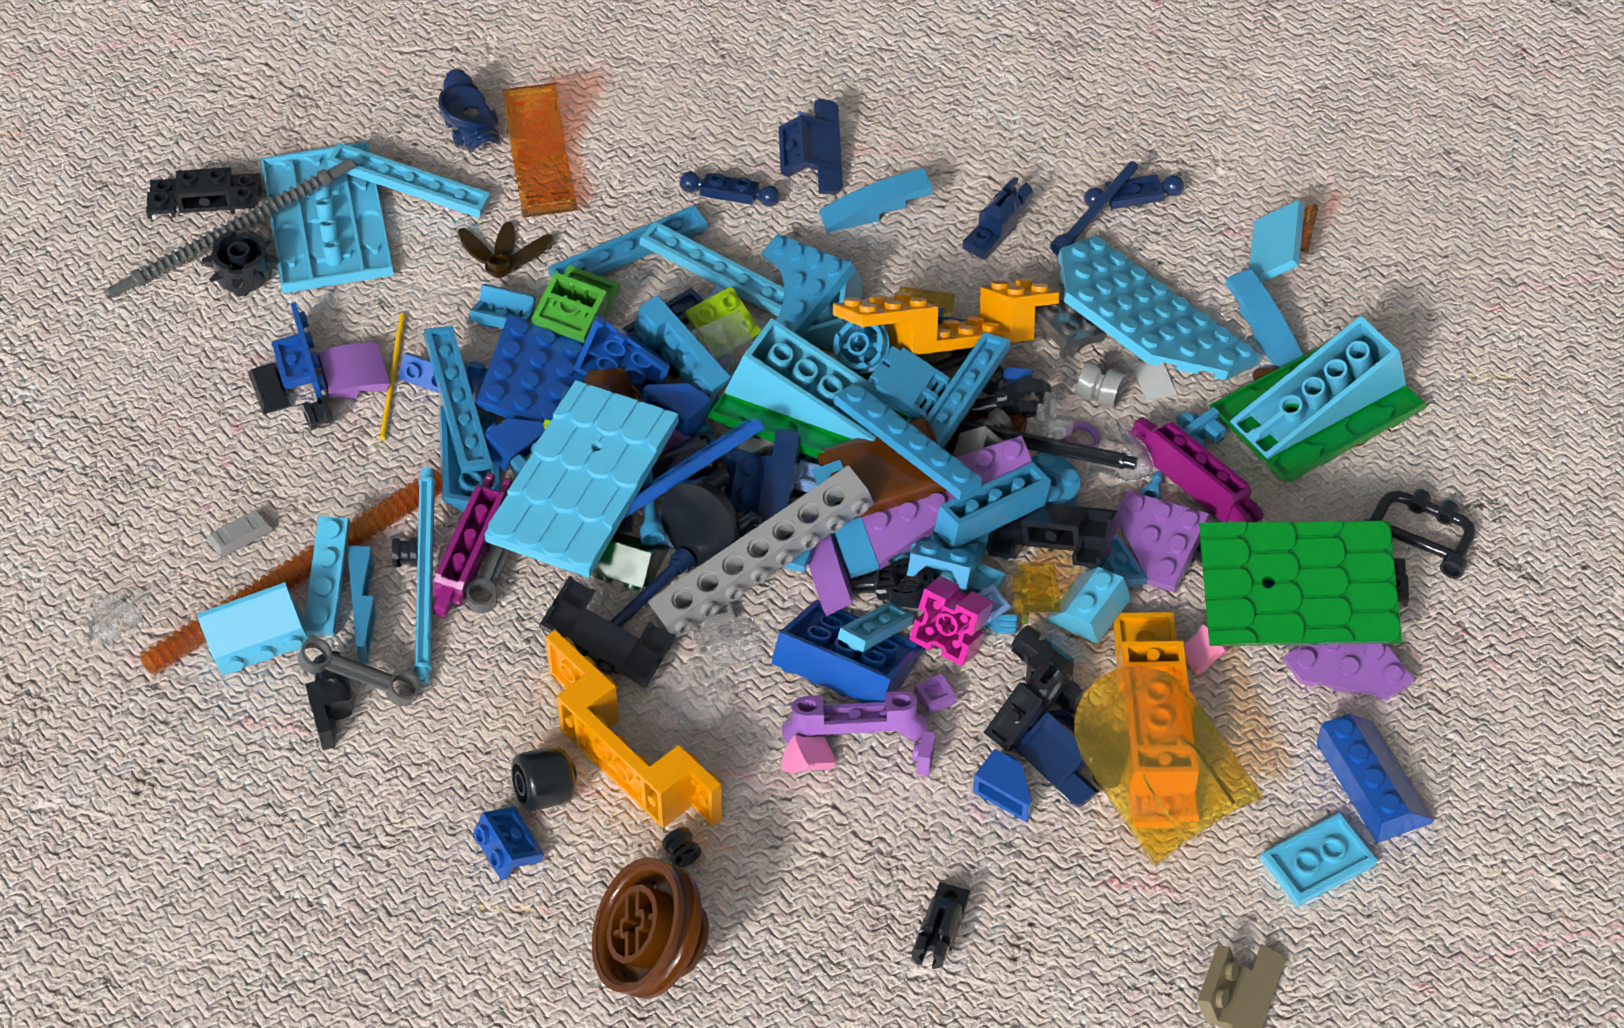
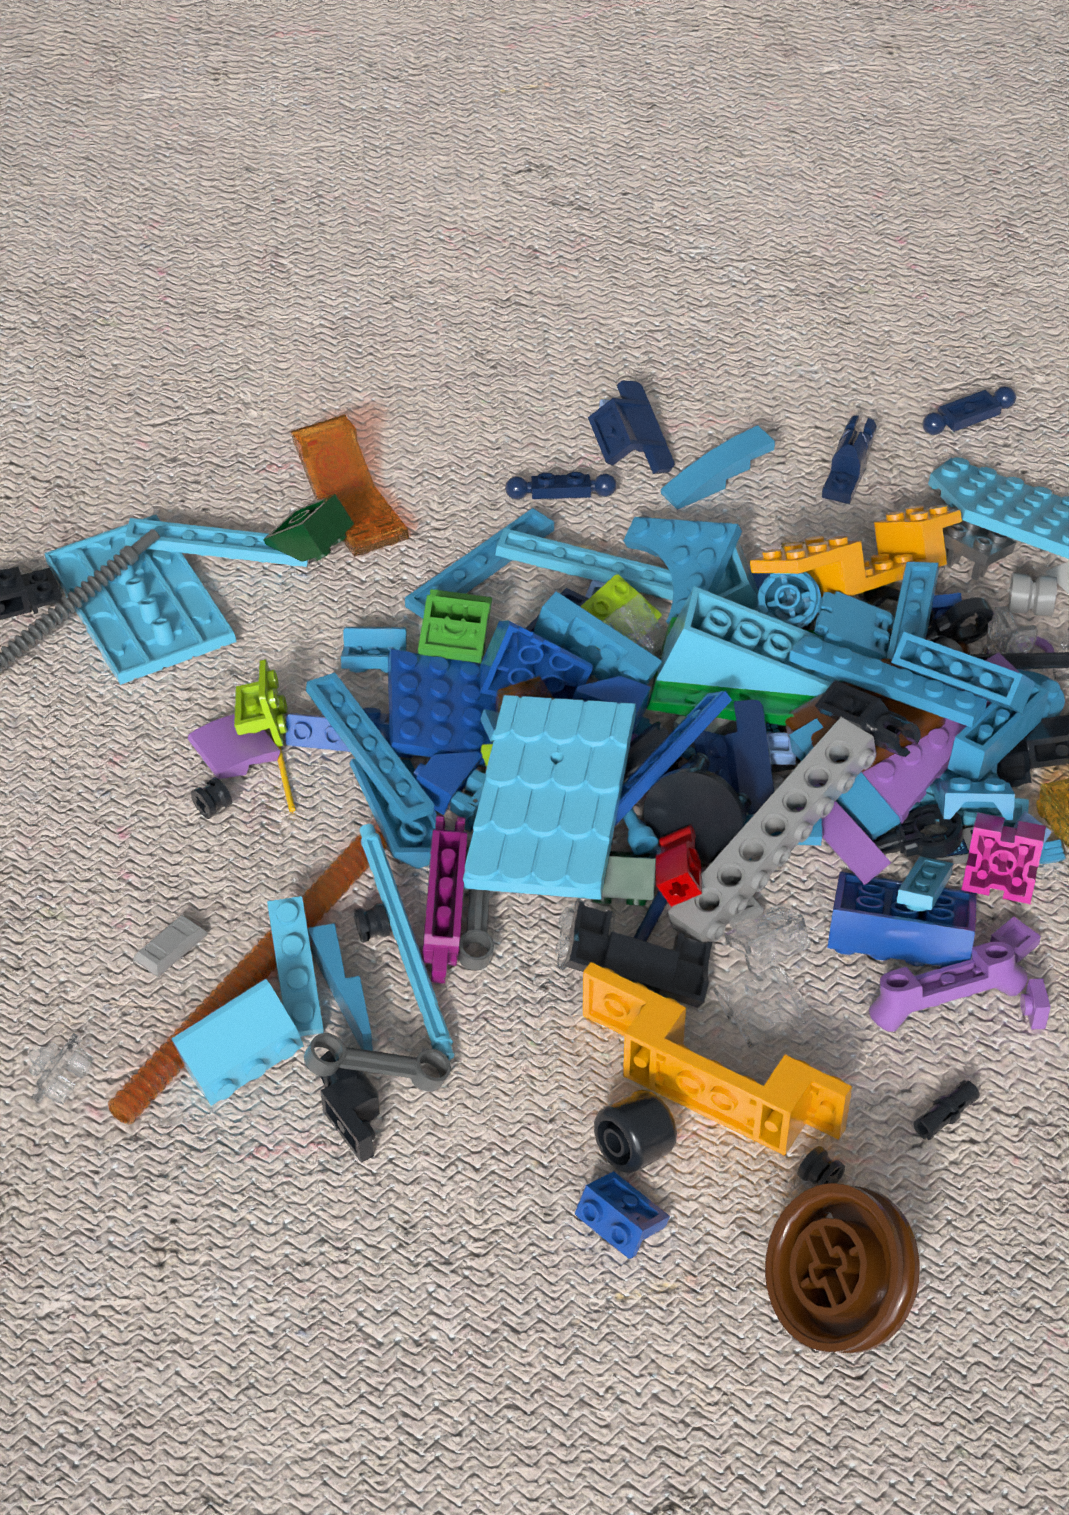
camera: 15 degrees left, 5 degrees down
black brick [202,230,279,296] -> none
black tile [248,363,291,415] -> none
blue bracket [271,302,326,399] -> none
dark blue piece [438,69,501,153] -> none
dark brown plant [457,221,554,278] -> none
bright pink tile [781,735,837,773] -> none
dark blue piece [1050,161,1138,257] -> none
none -> lime bracket [234,659,288,747]
none -> dark green slope [263,494,354,562]
none -> red piece [656,825,702,907]
none -> black plate [815,680,921,757]
none -> dark azure brick [891,632,1035,714]
none -> black pin [913,1080,980,1140]

